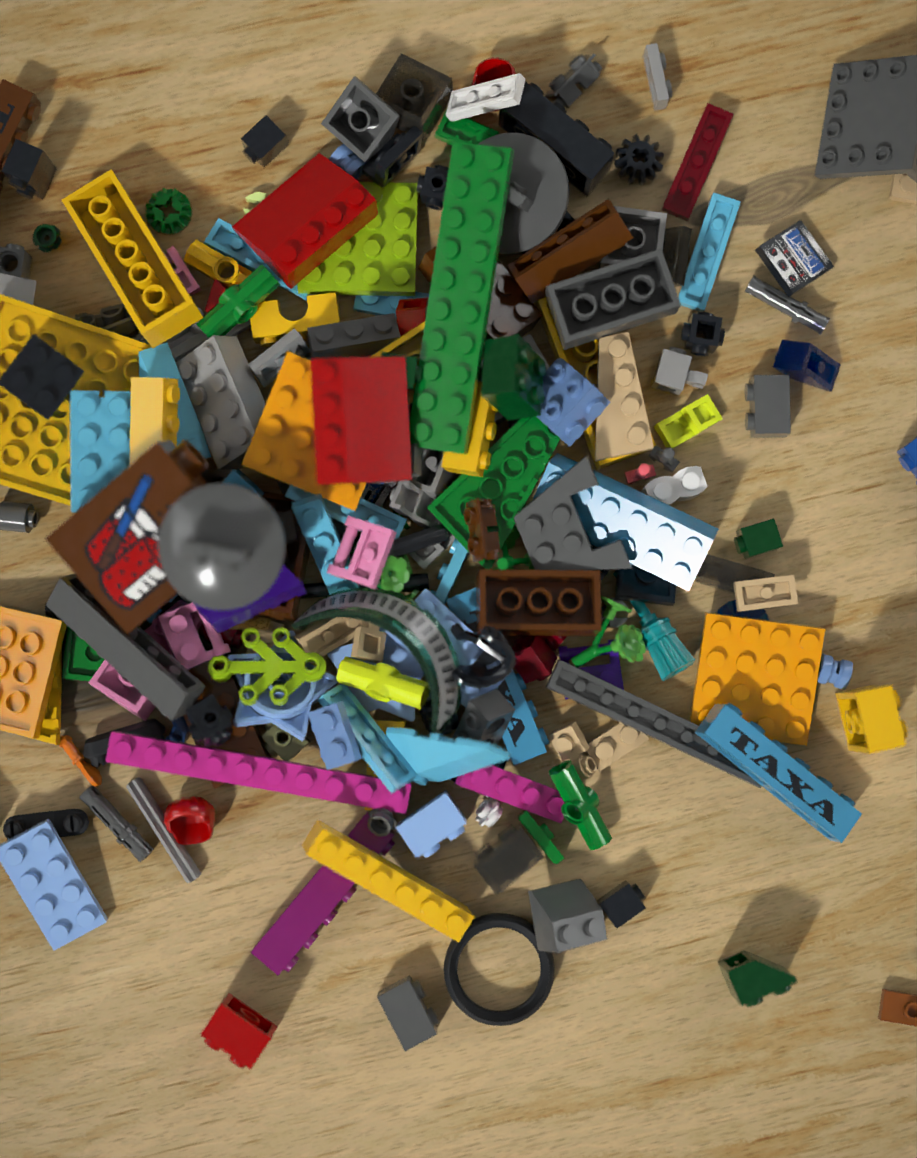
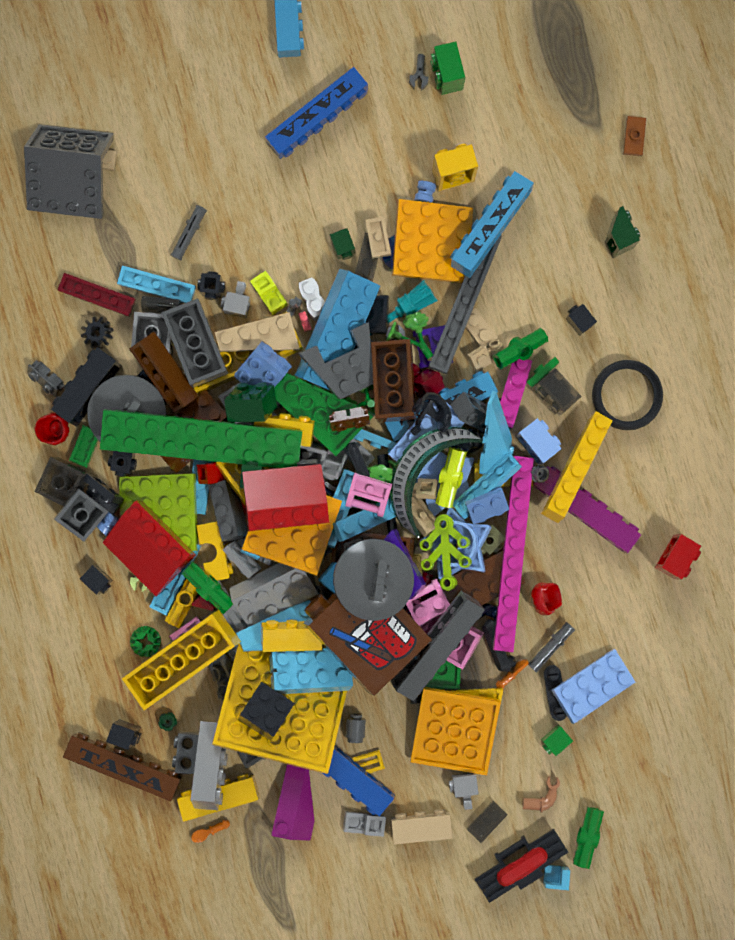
camera: 90 degrees left, 0 degrees up
light grey axle [126,778,201,883] -> none
black brick [186,694,234,748] -> none
dark grey brick [377,975,440,1051] -> none
white tile [445,73,526,122] -> none
white plate [475,798,503,827] -> none
dark grey slope [528,879,608,953] -> none
light grey plate [643,43,672,111] -> none
dark grey brick [745,375,791,438] -> none
tile [755,220,834,297] -> none
clear blue slope [773,340,841,392] -> none

